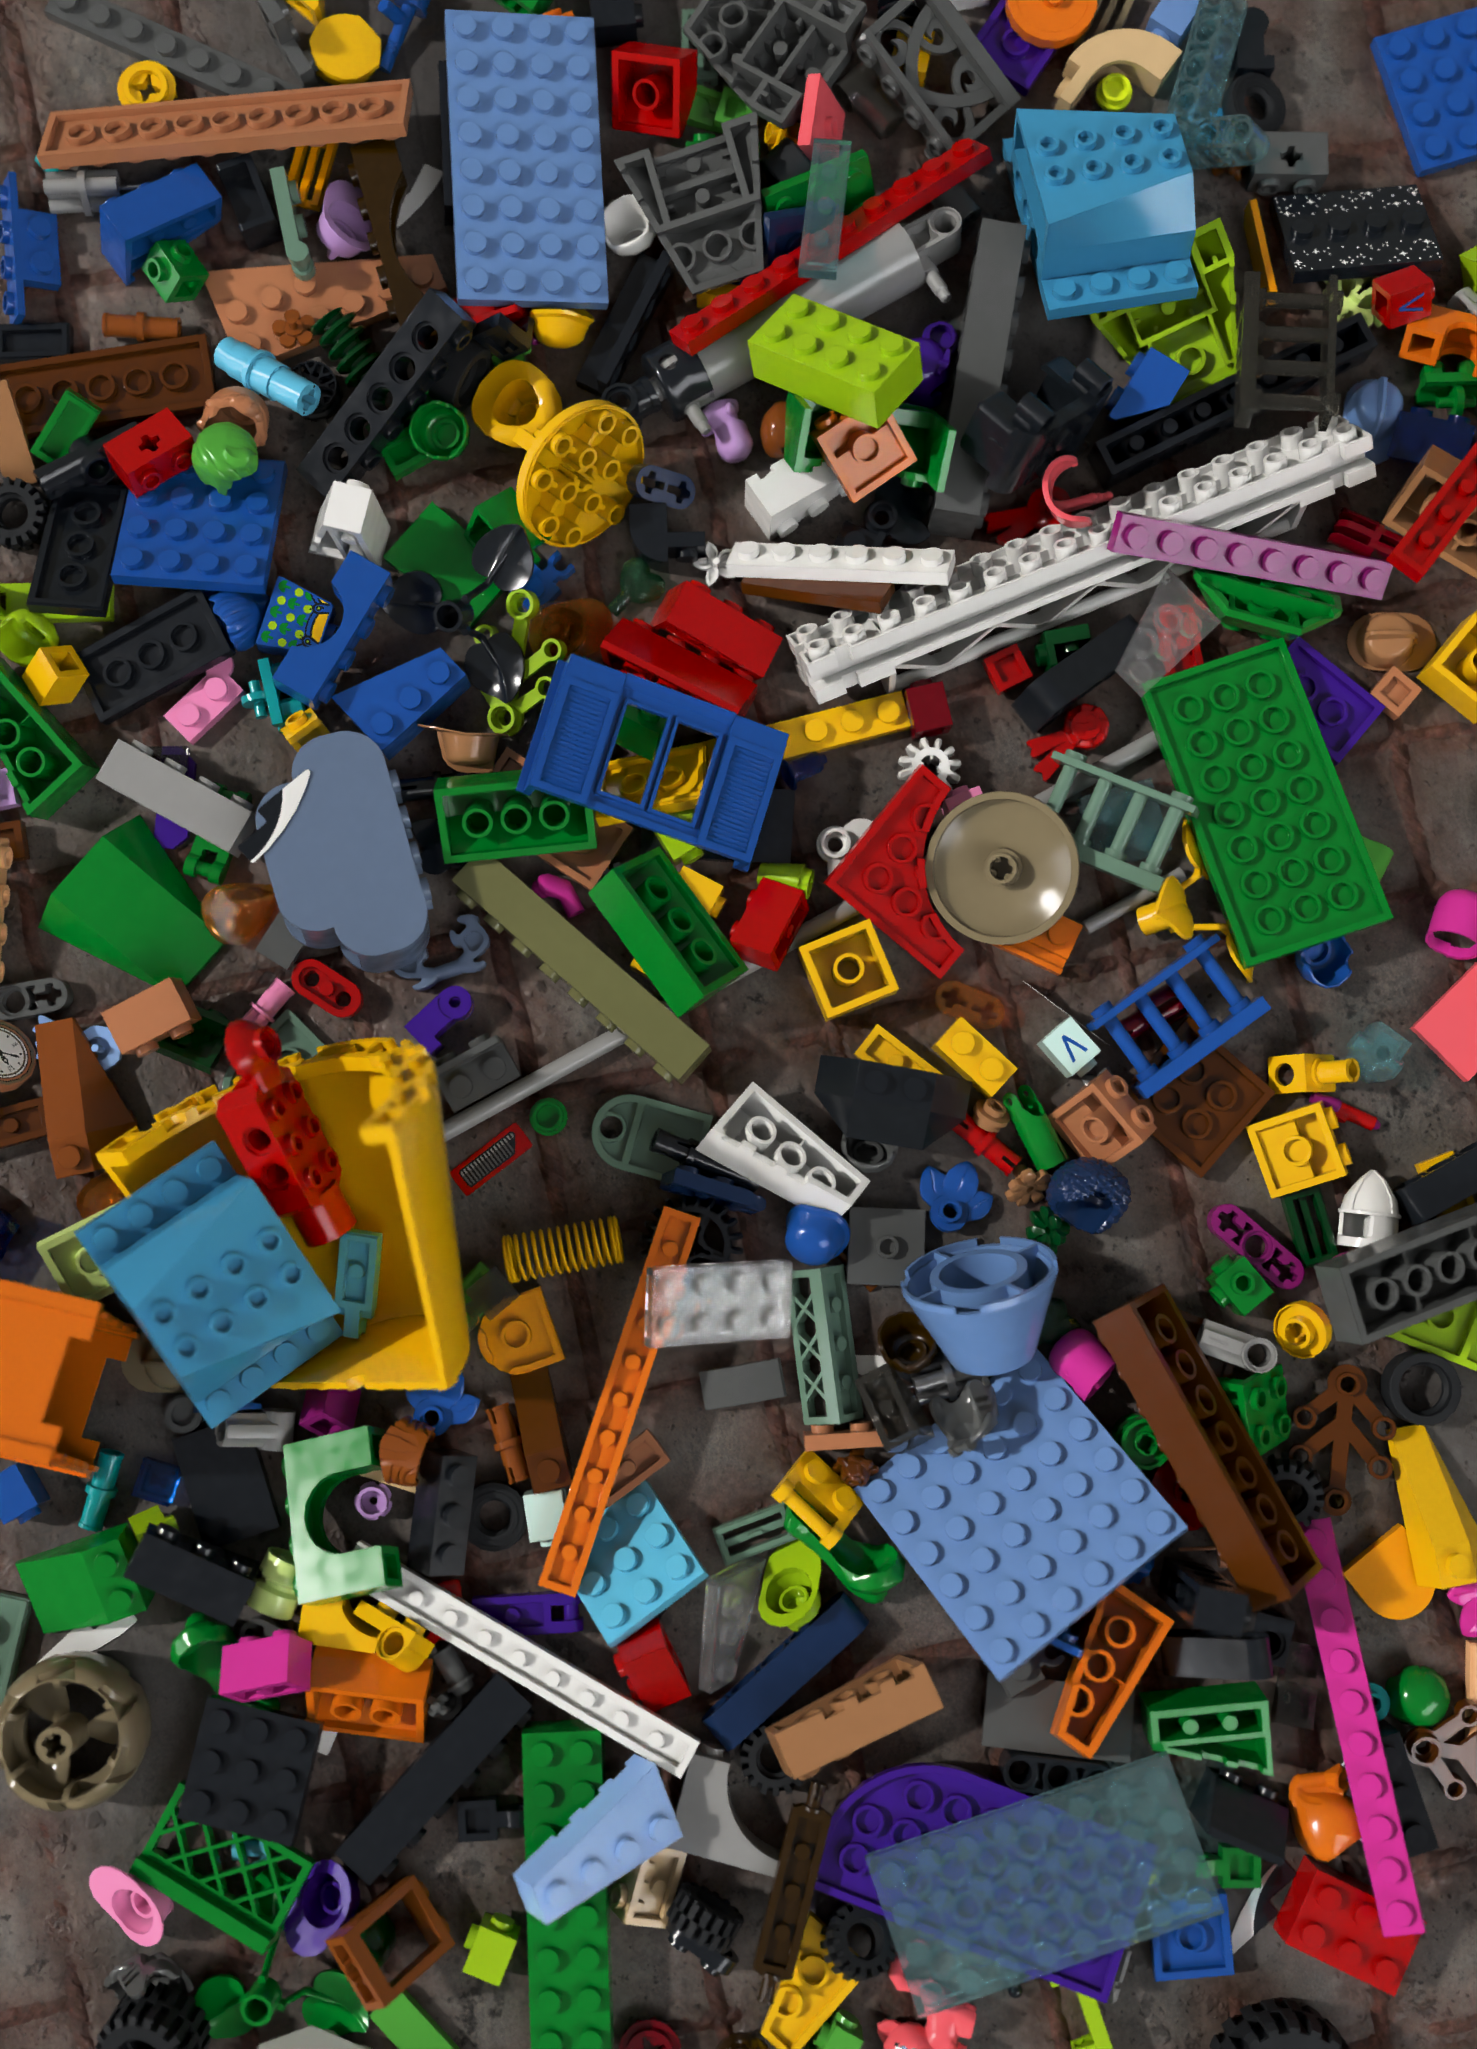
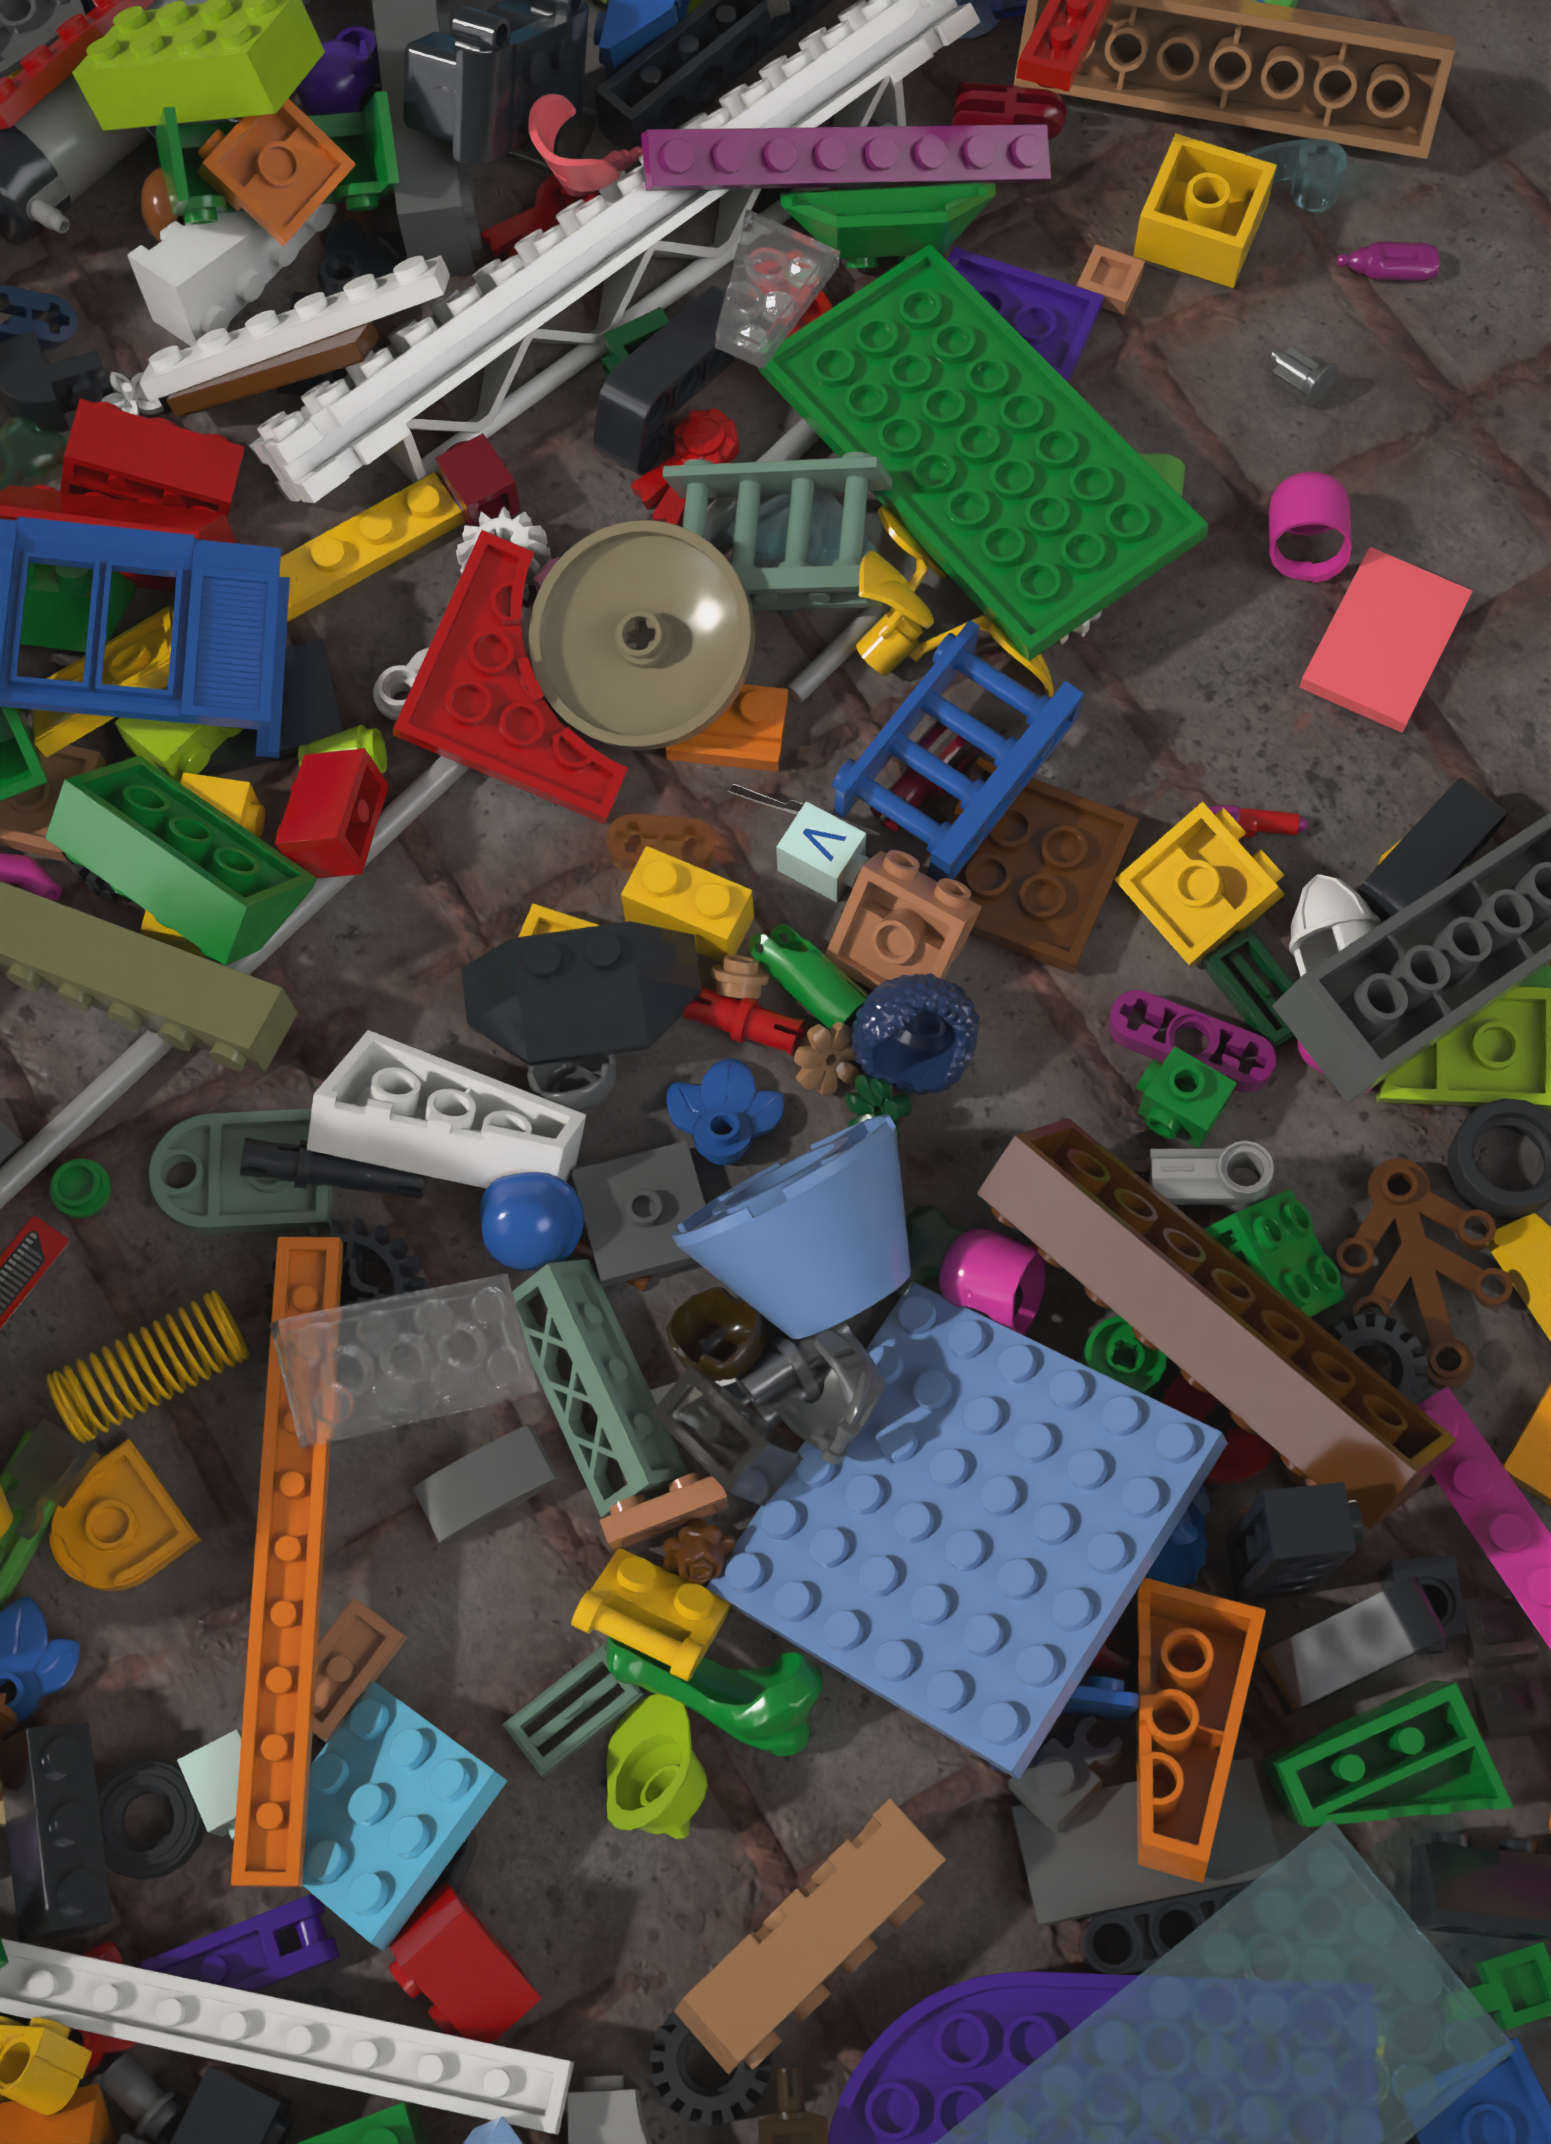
camera: 10 degrees left, 15 degrees down
dark orange pin [485,1402,530,1485] -> none
reddish brown slope [510,1366,575,1495] -> none
dark blue hinge [659,1165,766,1215] -> none
clear wing [698,1555,766,1694] -> none
dark blue beam [701,1590,870,1751] -> none
lavender animal [702,399,753,463] -> none
clear blue piece [780,751,827,790] -> none
yellow brick [797,918,899,1022] -> none
red plate [981,643,1033,696] -> none
yellow bracket [1267,1053,1360,1094] -> none
yellow plate [1273,1300,1332,1359] -> none
blue hair [1294,936,1354,989] -> none
clear light blue brick [1344,1021,1412,1084] -> none
medium nougat piece [1347,612,1437,672] -> none

